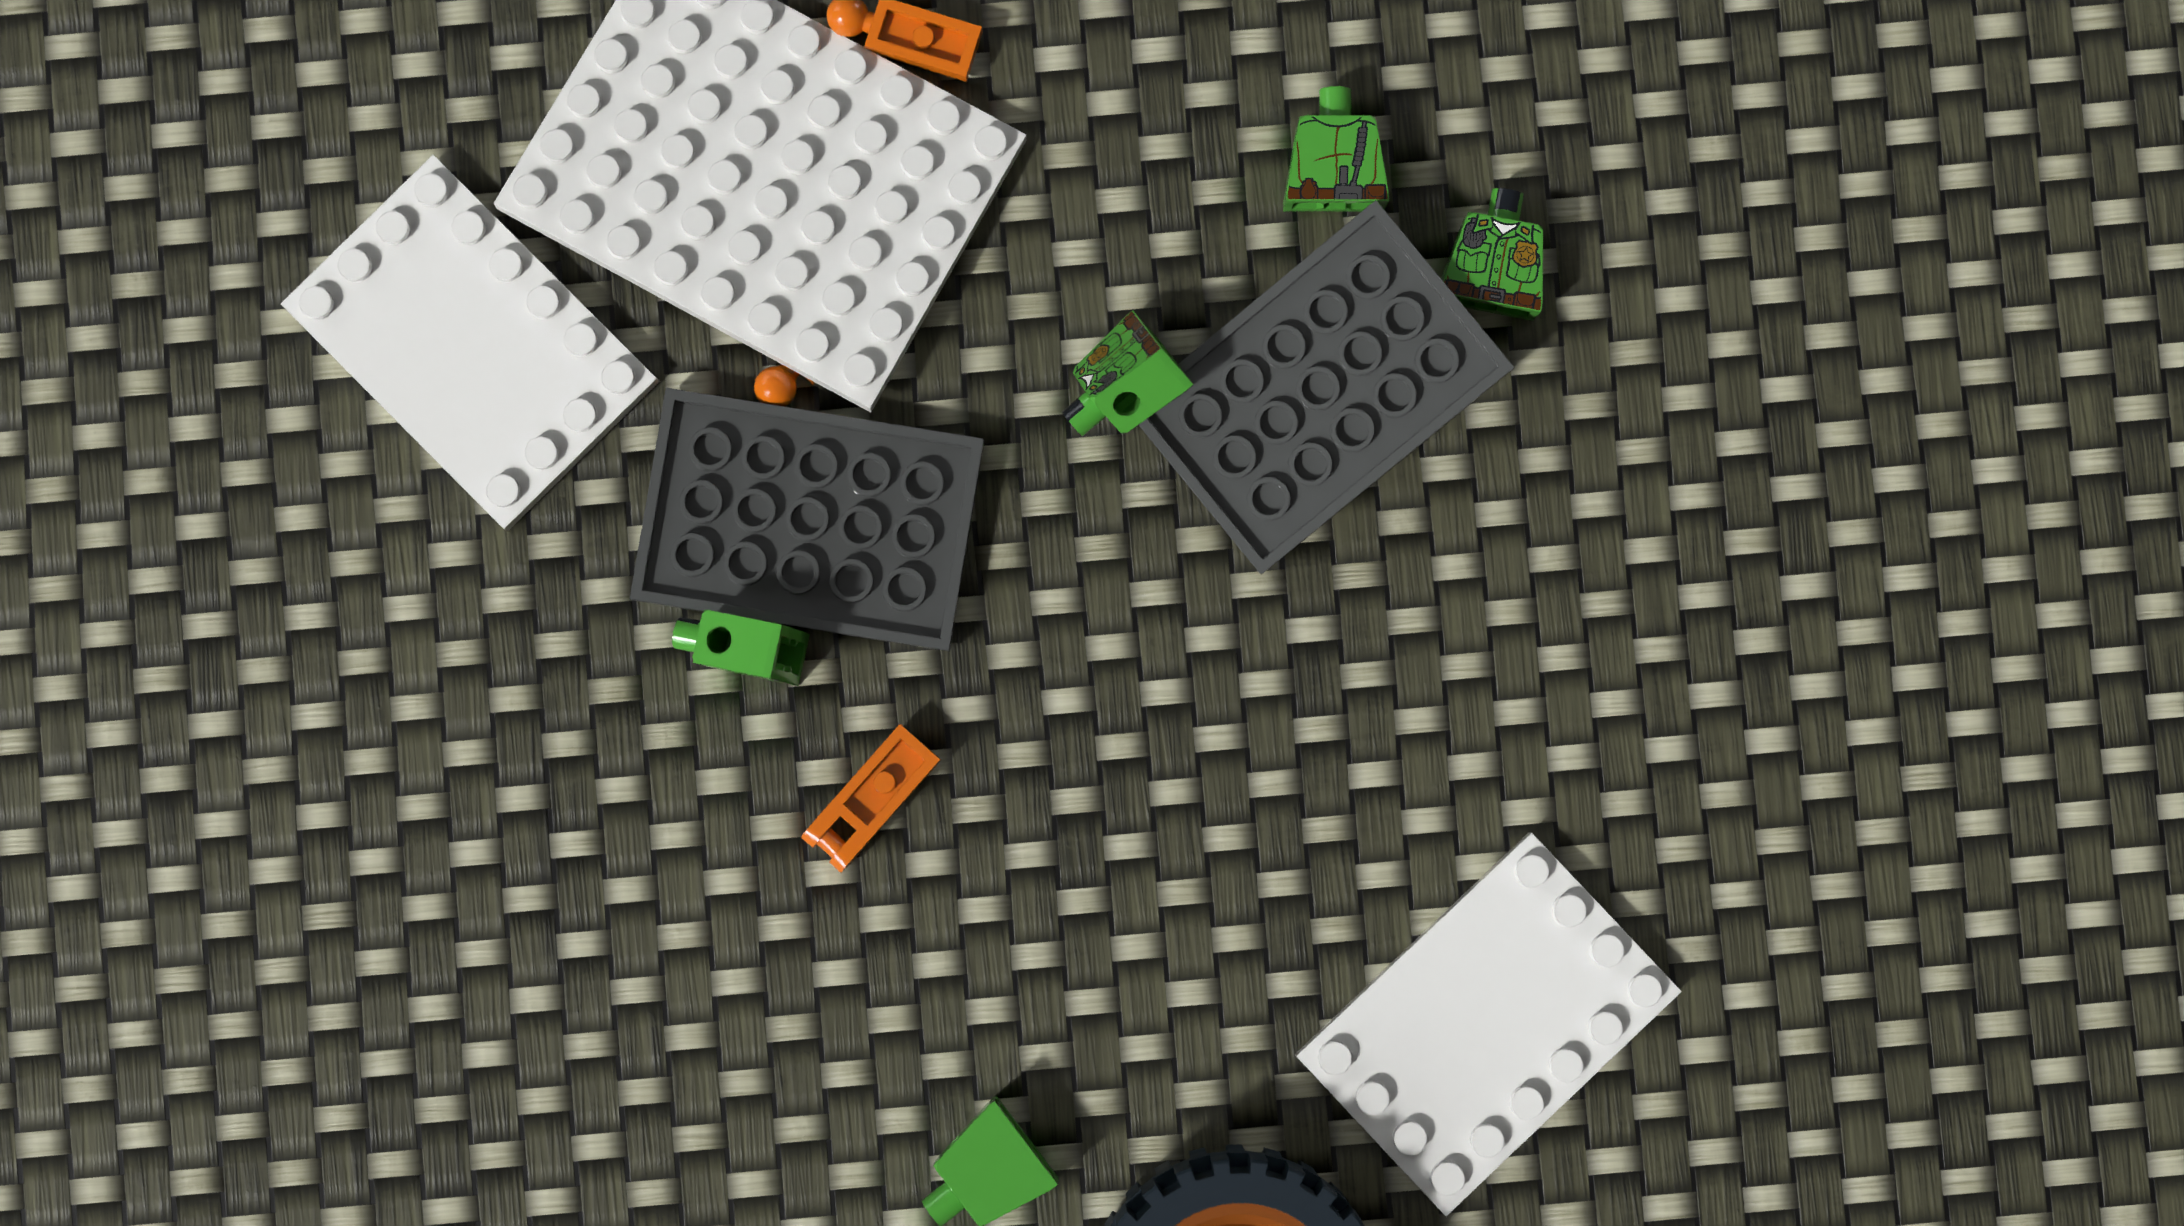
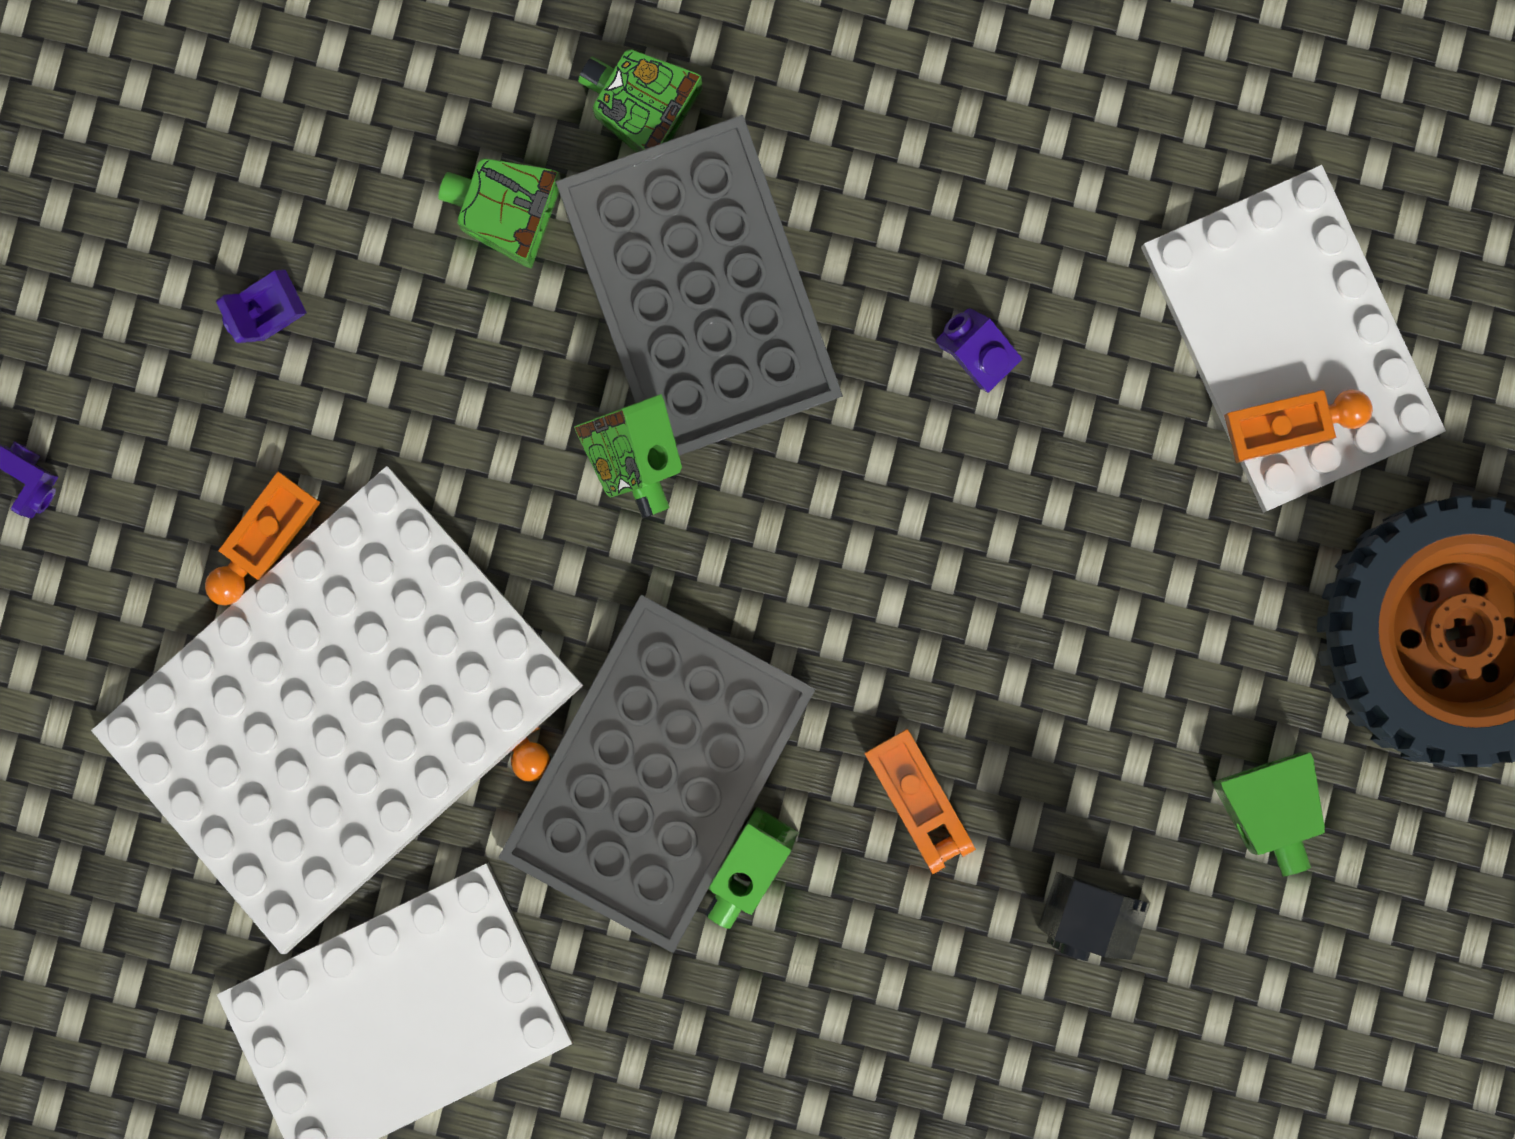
camera: 70 degrees left, 0 degrees up
none -> dark purple bracket [935,308,1022,393]
none -> black wedge [1038,871,1150,962]
none -> orange plate [1224,389,1373,463]

